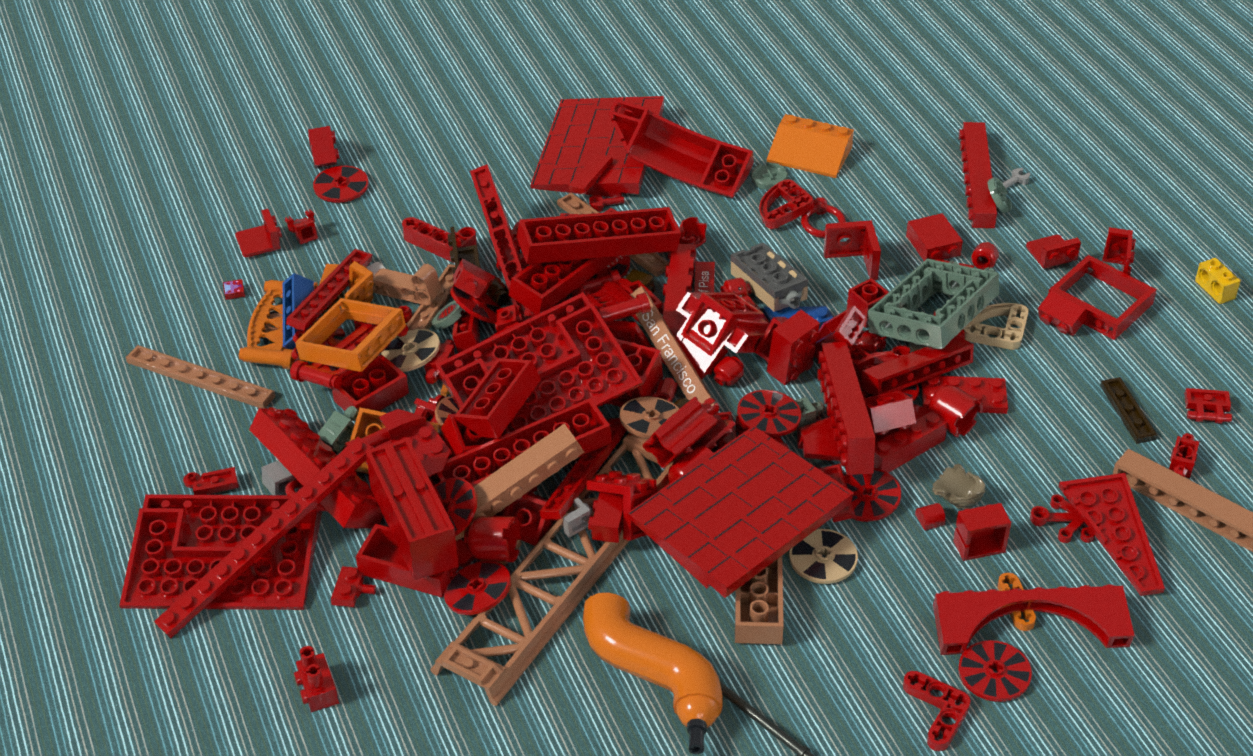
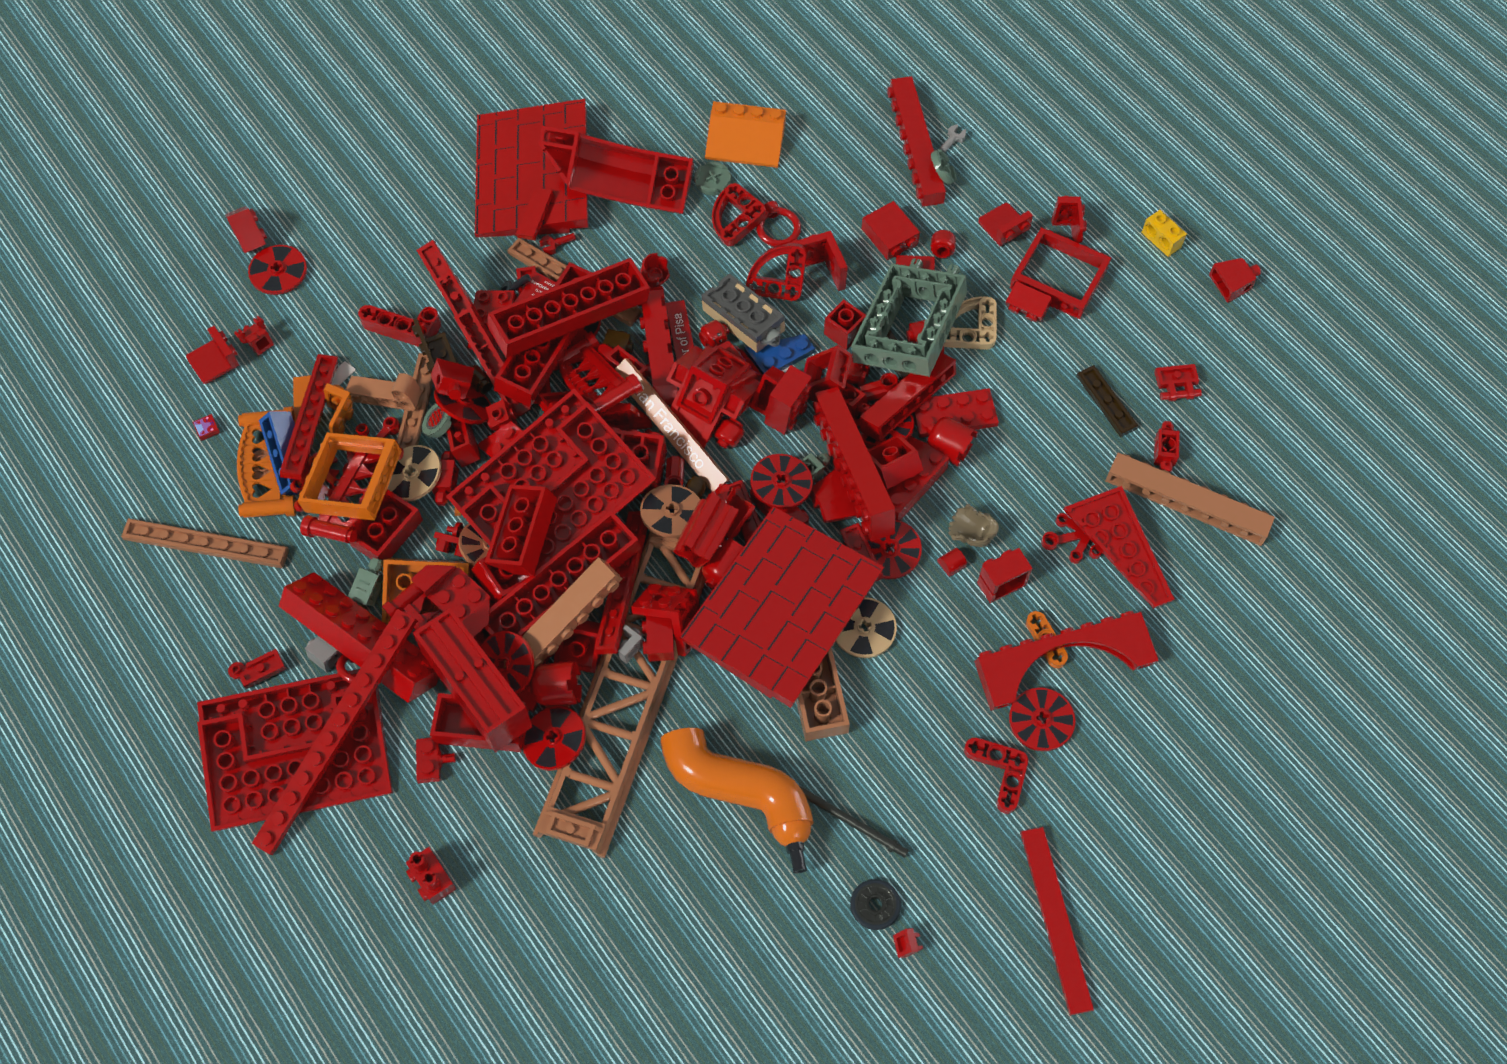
camera: 15 degrees left, 20 degrees up
none -> red beam [746,243,807,301]

